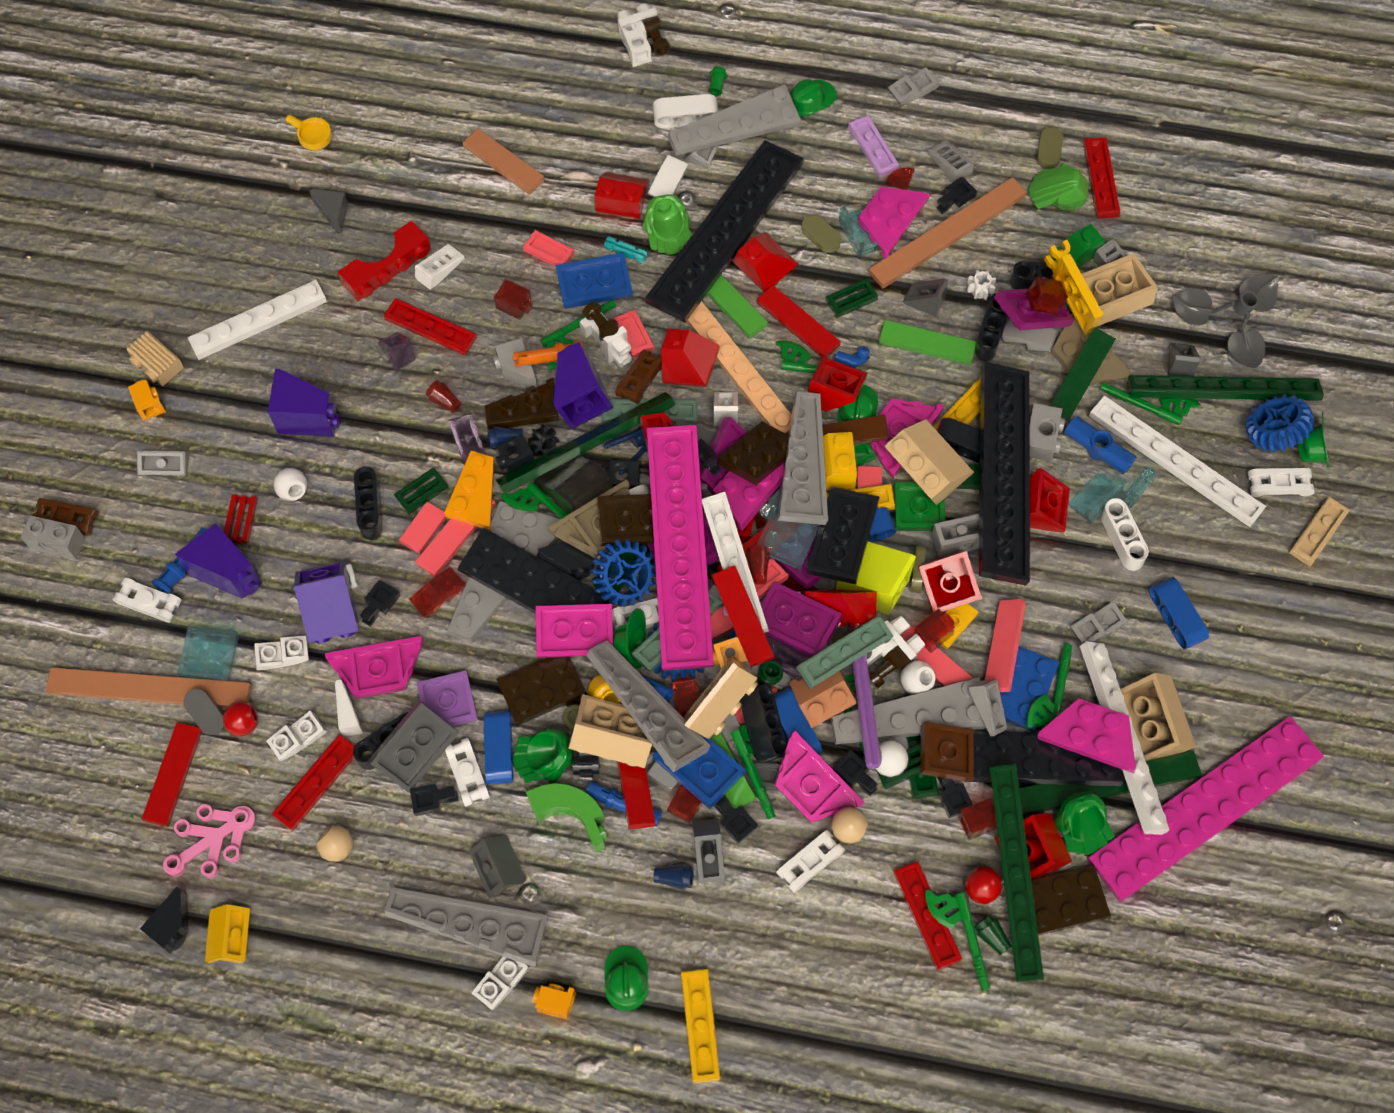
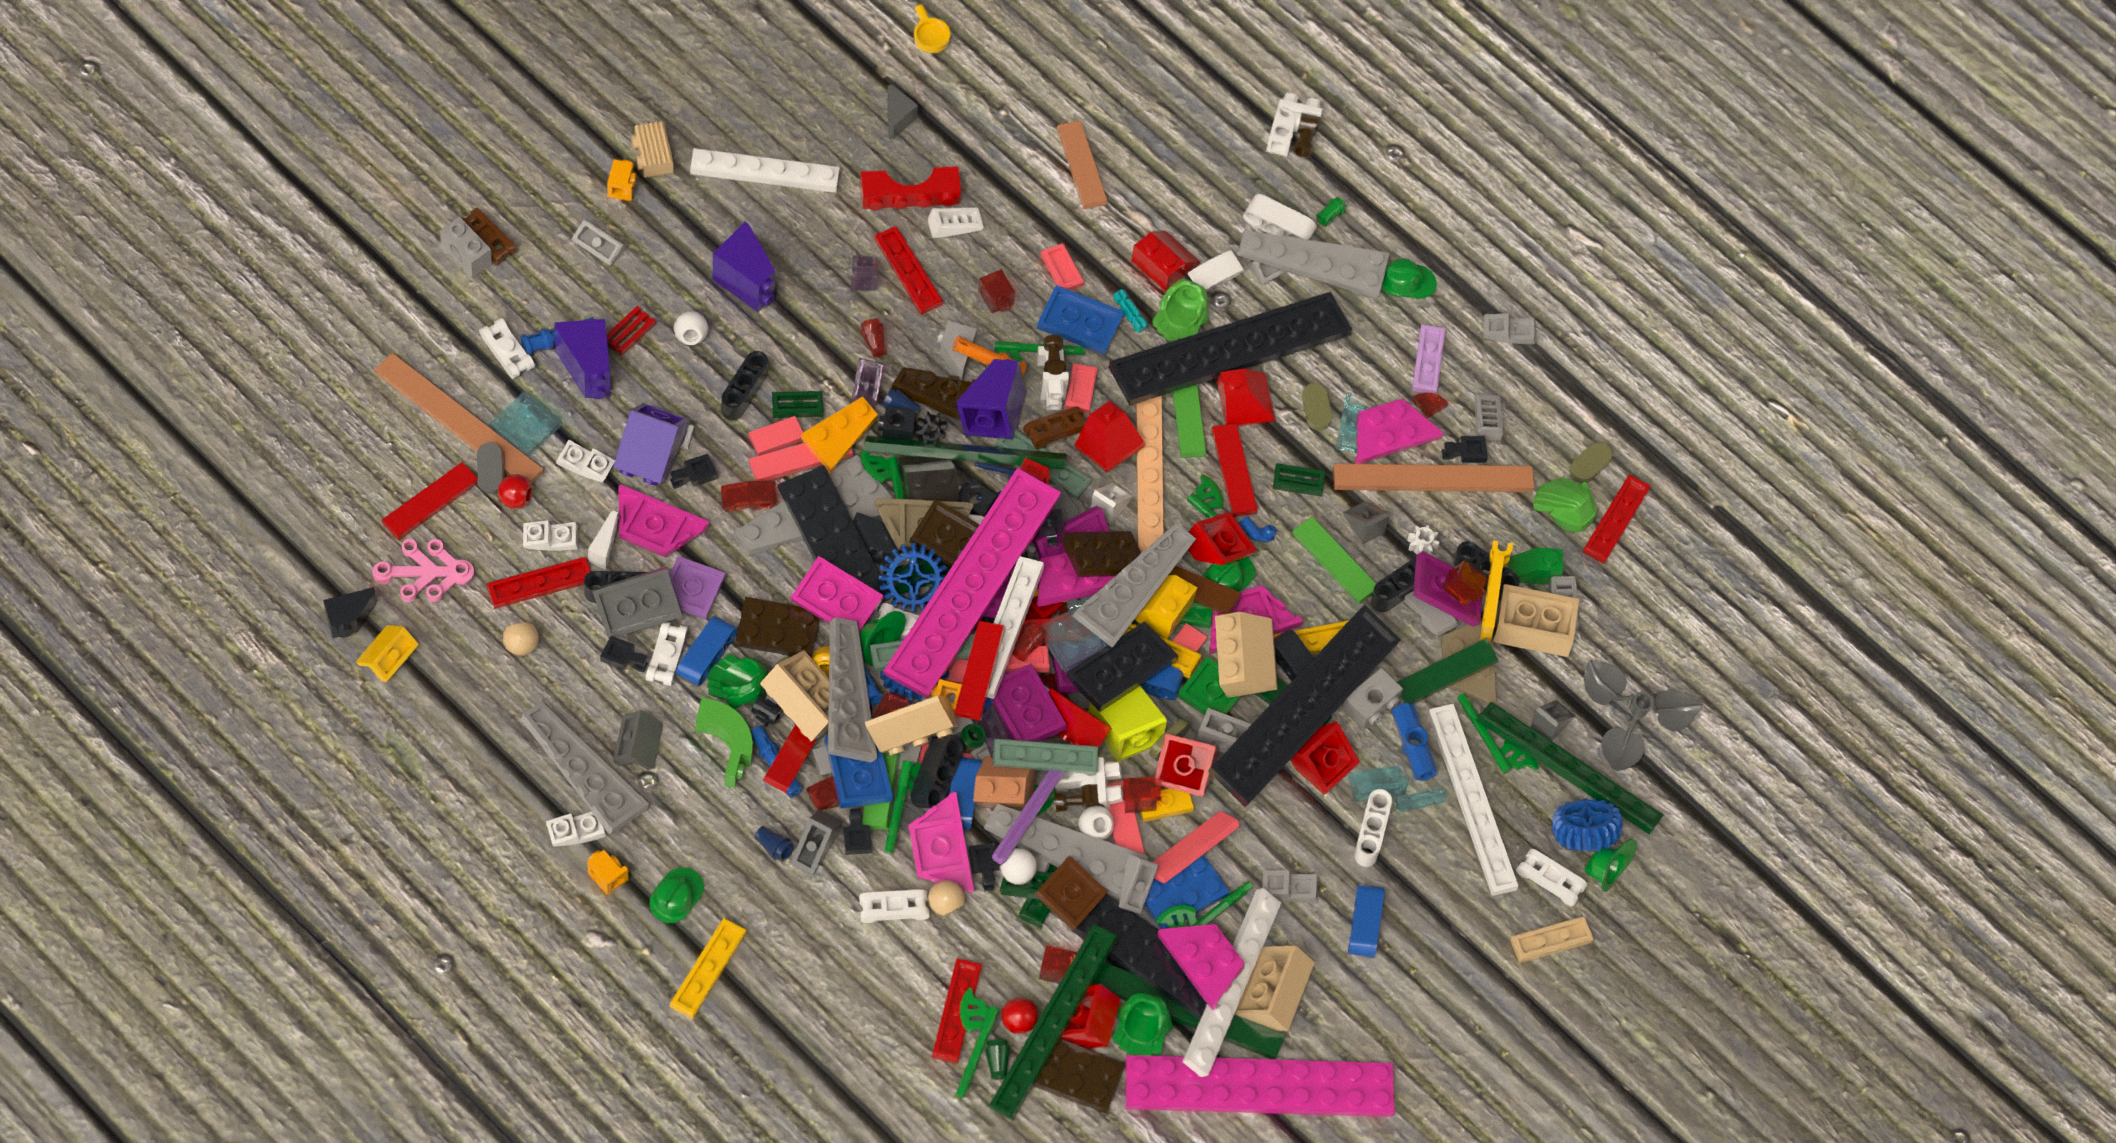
camera: 25 degrees right, 5 degrees down
black plate [937,777,974,818] -> none

